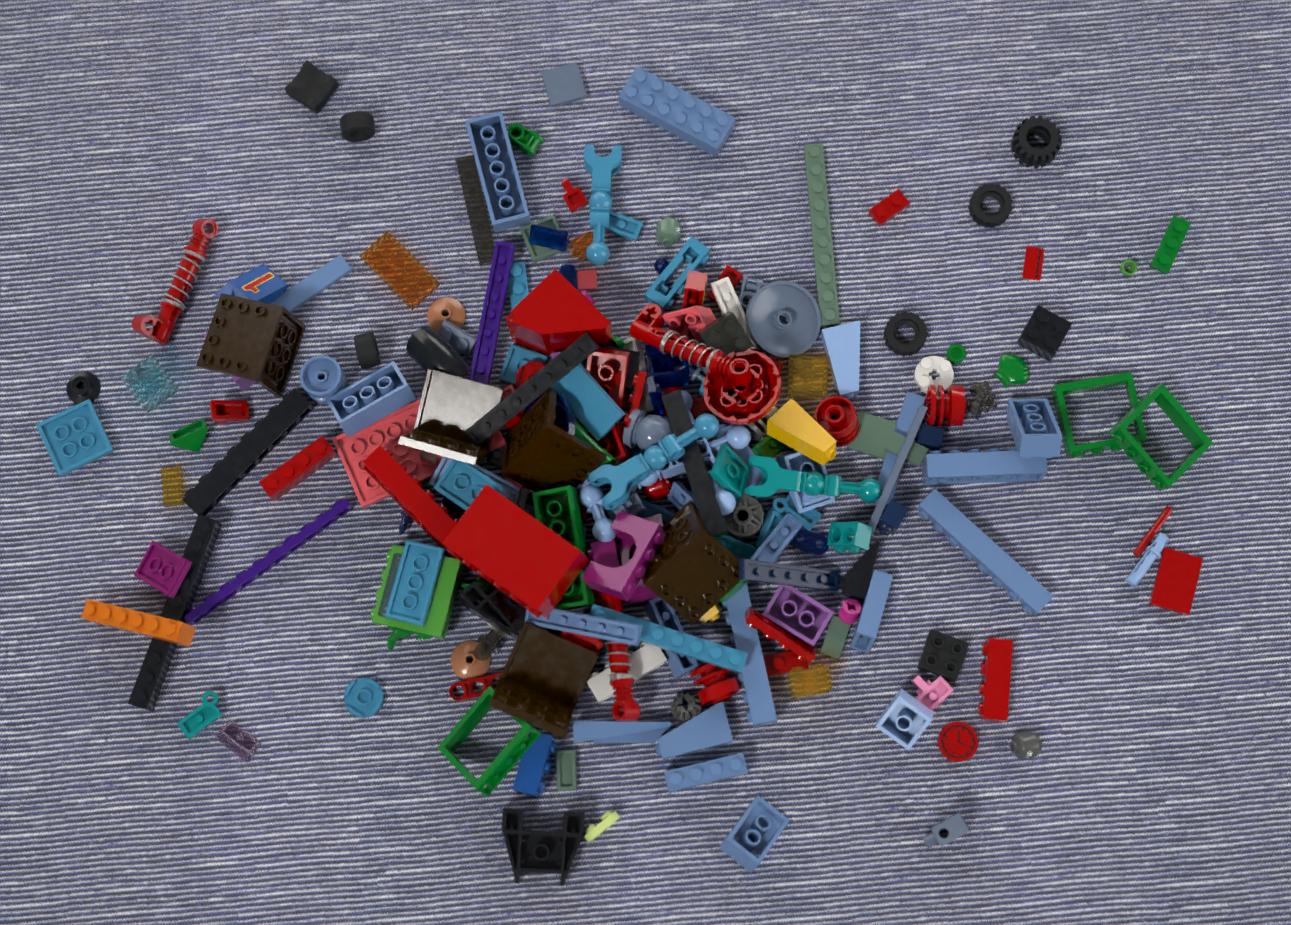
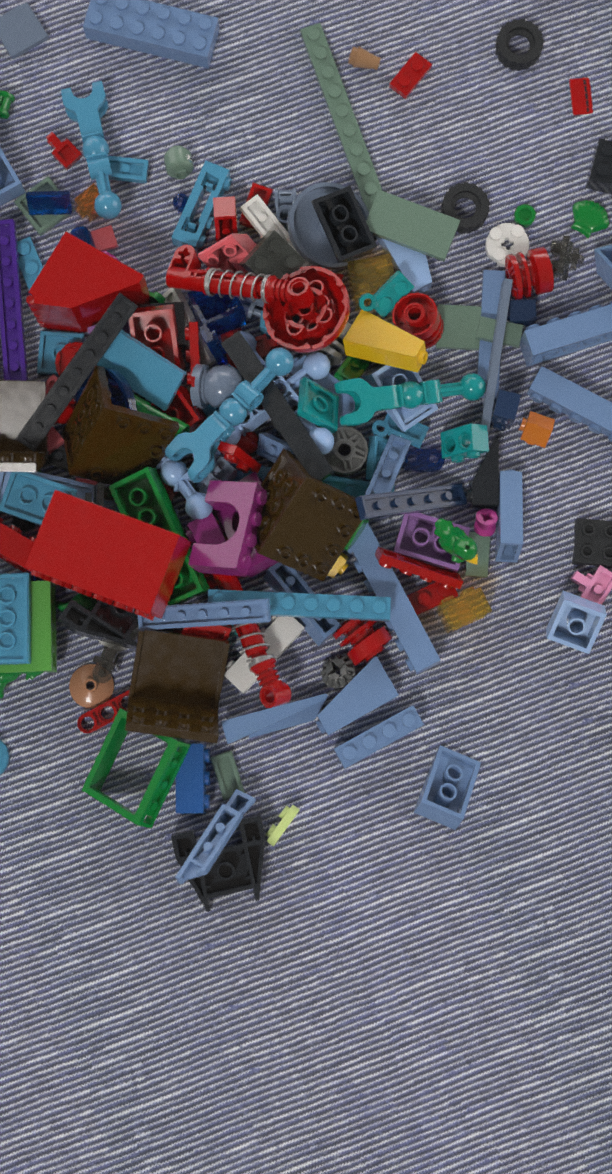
camera: 20 degrees left, 5 degrees up
none -> medium blue wedge [175,789,256,884]
none -> red plate [217,441,262,473]
none -> black slope [311,186,377,263]
none -> medium nougat cone [348,46,381,70]
none -> teal hinge [358,270,415,318]
none -> sand green tile [366,190,460,262]
none -> green animal [434,518,478,565]
none -> orange brick [519,411,555,448]

